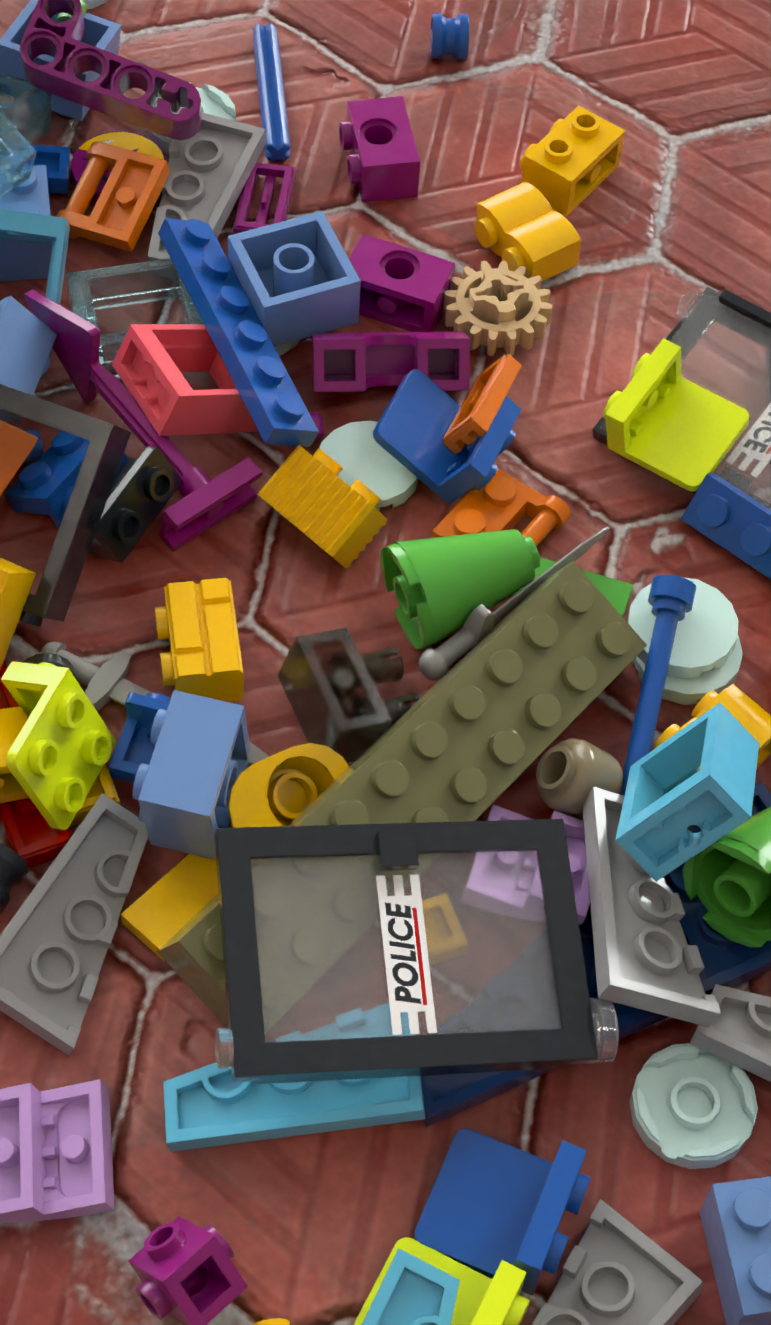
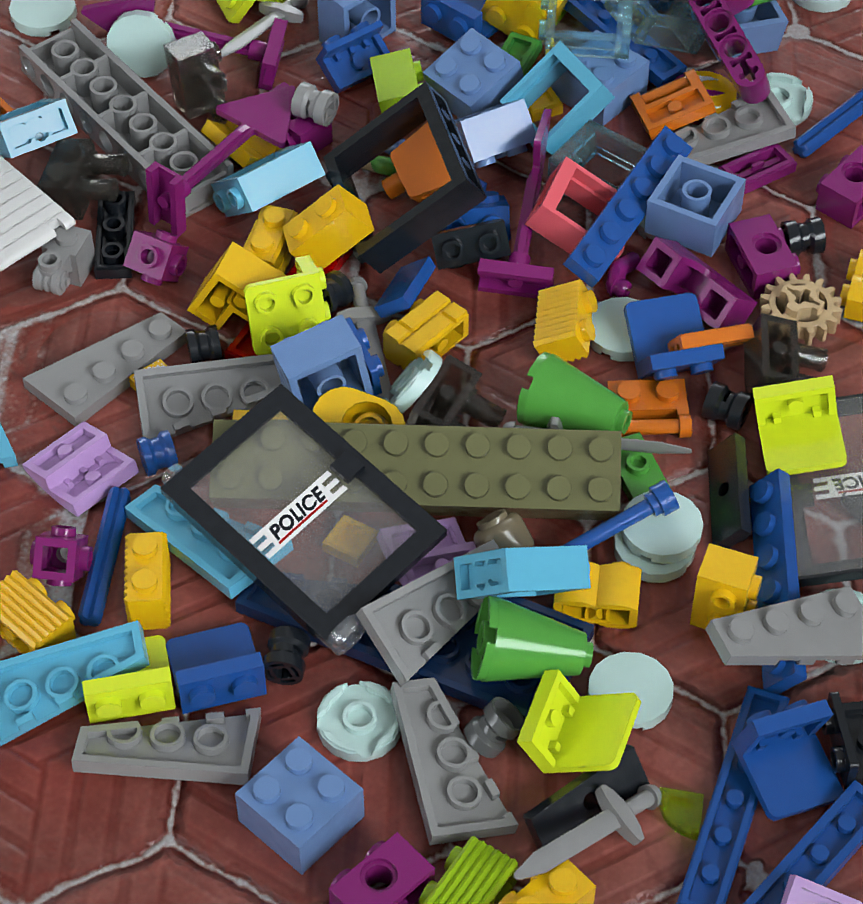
camera: 55 degrees right, 5 degrees down
none -> blue axle [78,486,131,627]
none -> yellow brick [124,532,171,630]
none -> blue wheel [136,430,179,476]
none -> black wheel [263,626,311,685]
none -> blue tile [374,256,436,318]
none -> light aqua tile [384,350,443,414]
none -> black wheel [701,381,753,431]
none -> black tile [707,433,752,549]
none -> clear smoke brick [744,313,828,403]
none -> black wheel [780,217,826,256]

